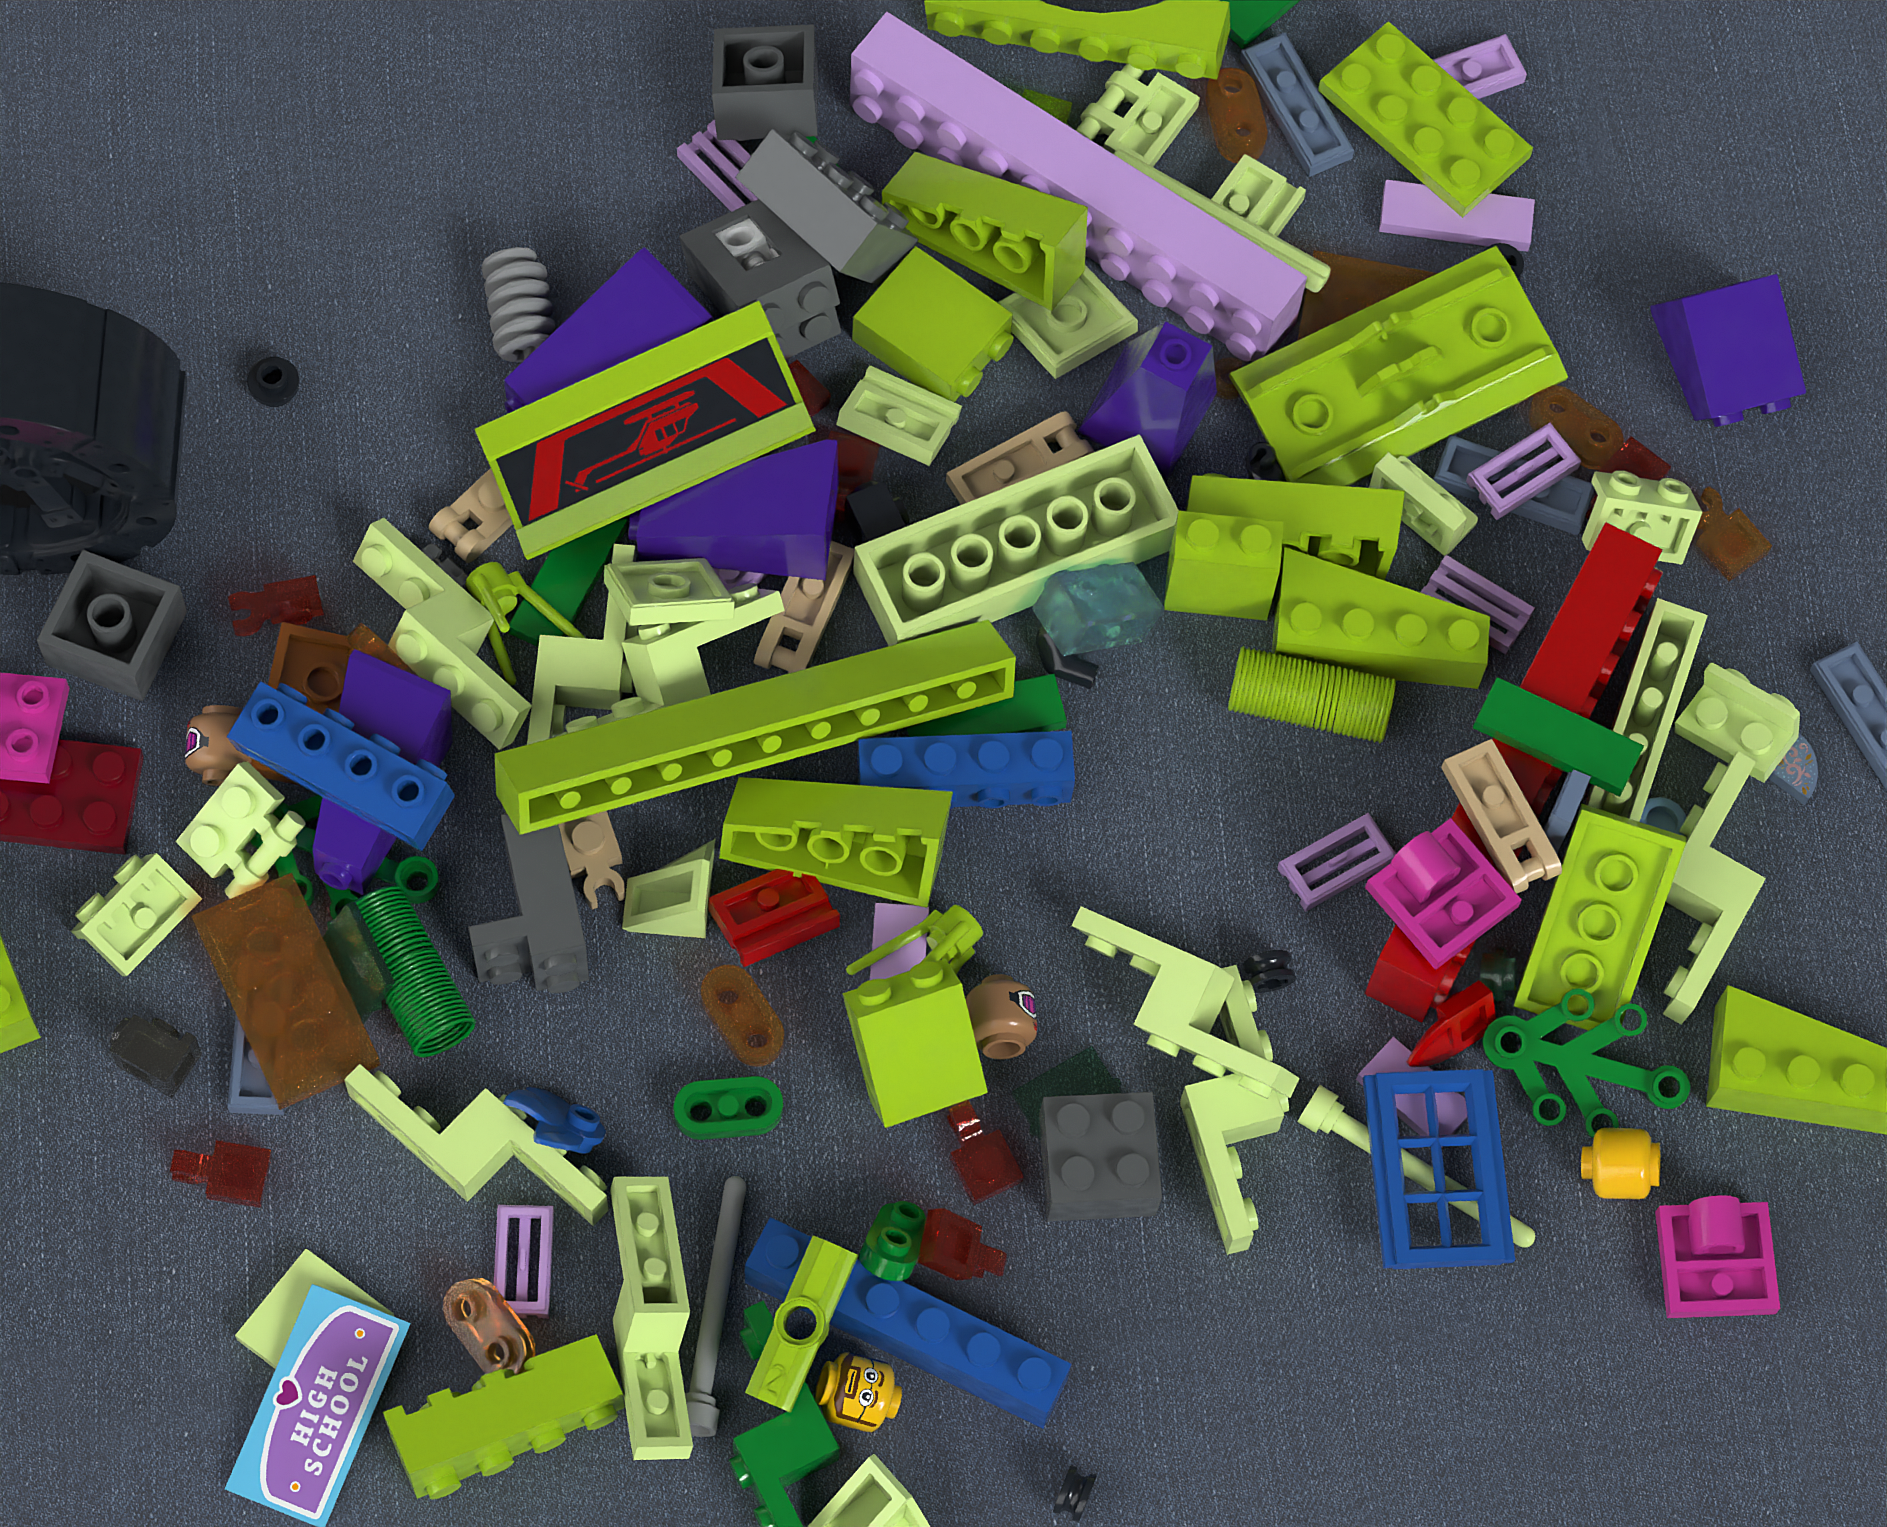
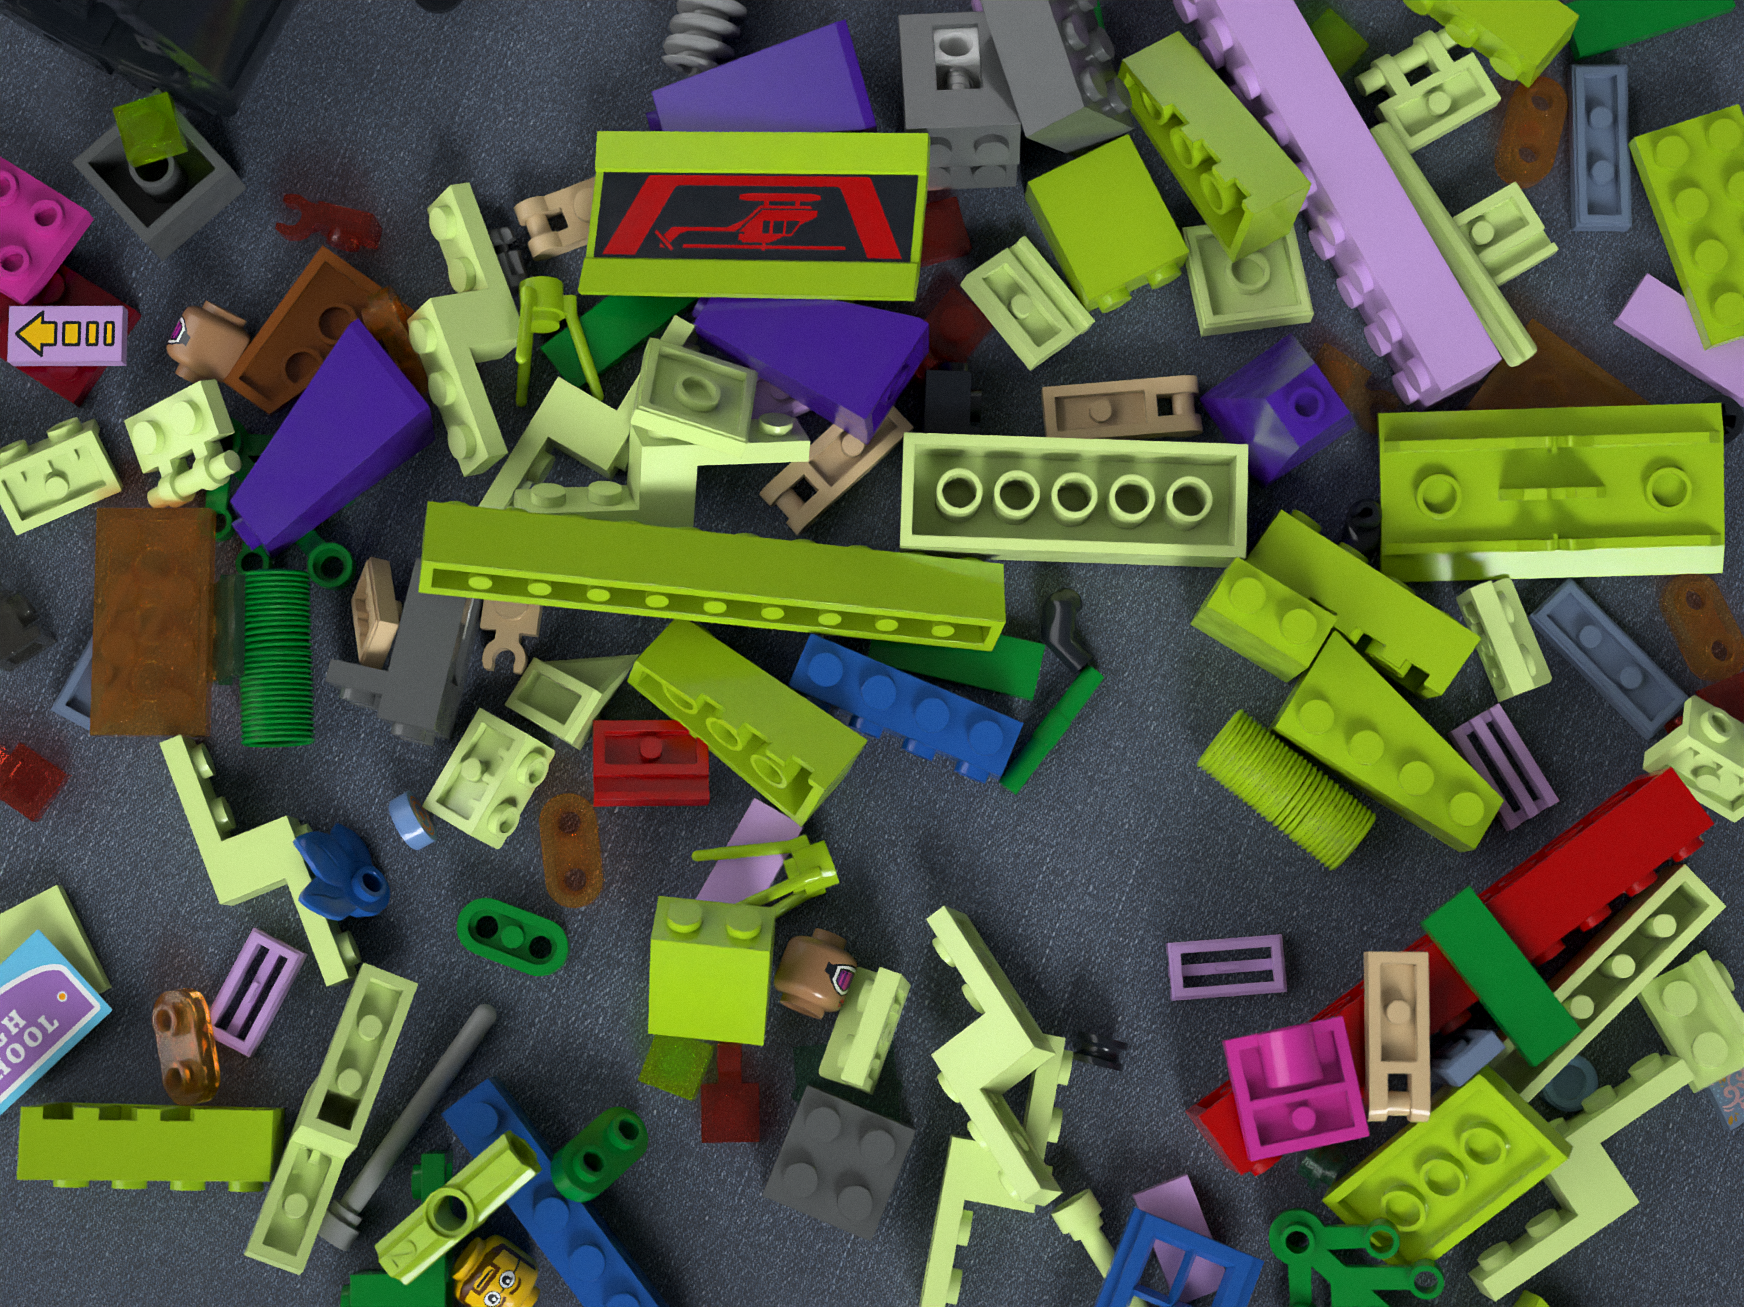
camera: 30 degrees right, 15 degrees up
blue brick [227,681,455,851] -> none
clear red plate [917,1208,1007,1281] -> none
clear light blue brick [1032,562,1165,656] -> none
red plate [1406,980,1496,1067] -> none
lavender tile [1466,423,1581,520] -> none
none -> lavender tile [7,306,128,366]
none -> clear neon green plate [112,92,188,168]
none -> tan plate [351,557,402,670]
none -> medium blue tile [389,791,437,850]
none -> yellowish green bracket [422,707,555,849]
none -> clear neon green plate [638,1034,715,1102]
none -> yellowish green bracket [819,967,911,1095]
none -> green piece [998,665,1104,795]

